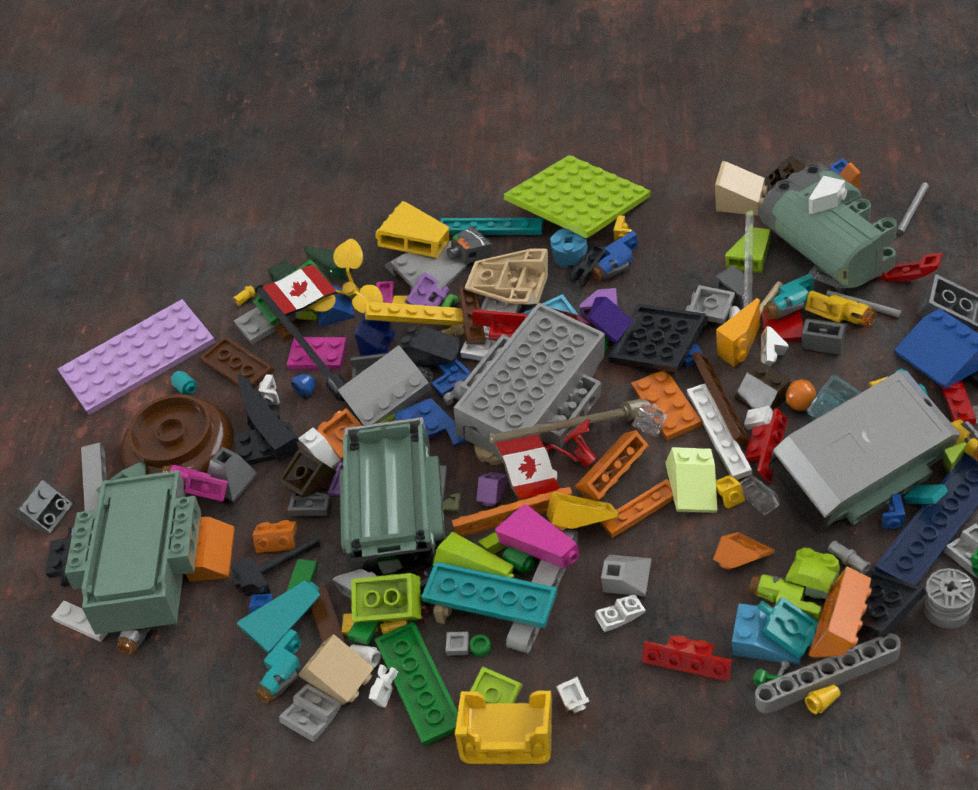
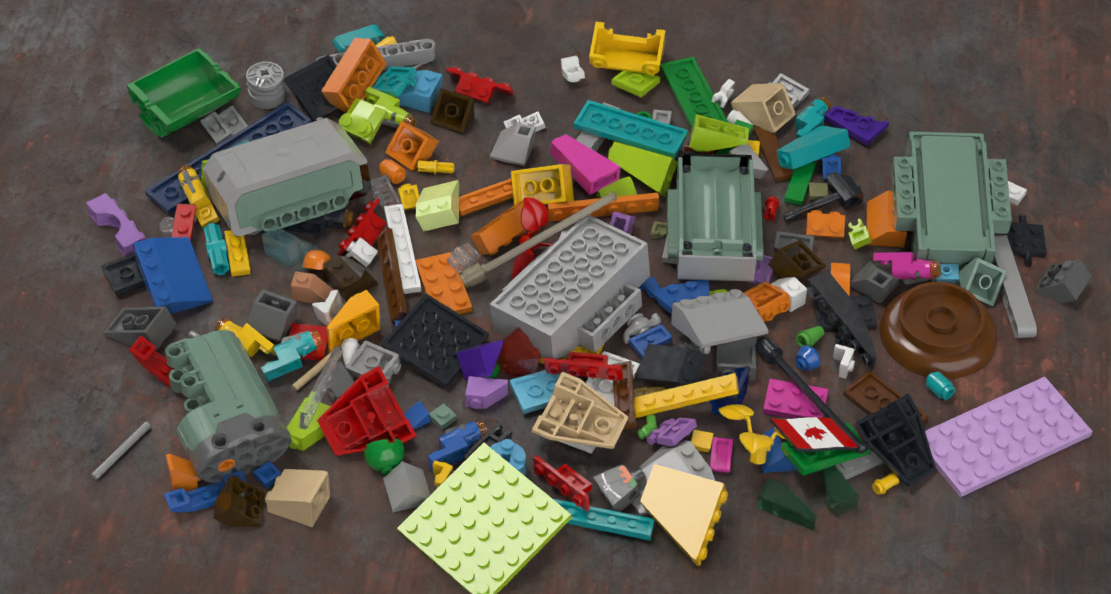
camera: 175 degrees right, 0 degrees up
green hand [753,669,781,686] -> none
white slope [809,176,847,214] -> none
none -> nougat slope [291,271,334,304]
none -> red wedge [317,366,417,456]
none -> teal beam [333,25,386,53]
none -> green cylinder [363,439,404,475]
none -> orange brick [379,159,406,184]
none -> light grey slope [383,462,431,512]
none -> blue slope [404,401,430,430]
none -> yellow axle [418,160,455,174]
none -> sand green plate [429,403,457,430]
none -> dark brown slope [430,88,474,133]
none -> red bracket [533,455,592,511]
none -> red pin [764,196,780,221]
none -> bright green cone [796,326,824,348]
none -> olive tile [808,183,828,201]
none -> dark purple wing [824,106,889,146]
none -> orange slope [831,263,850,295]
none -> lime plate [848,219,872,249]
none -> black wedge [853,393,937,487]

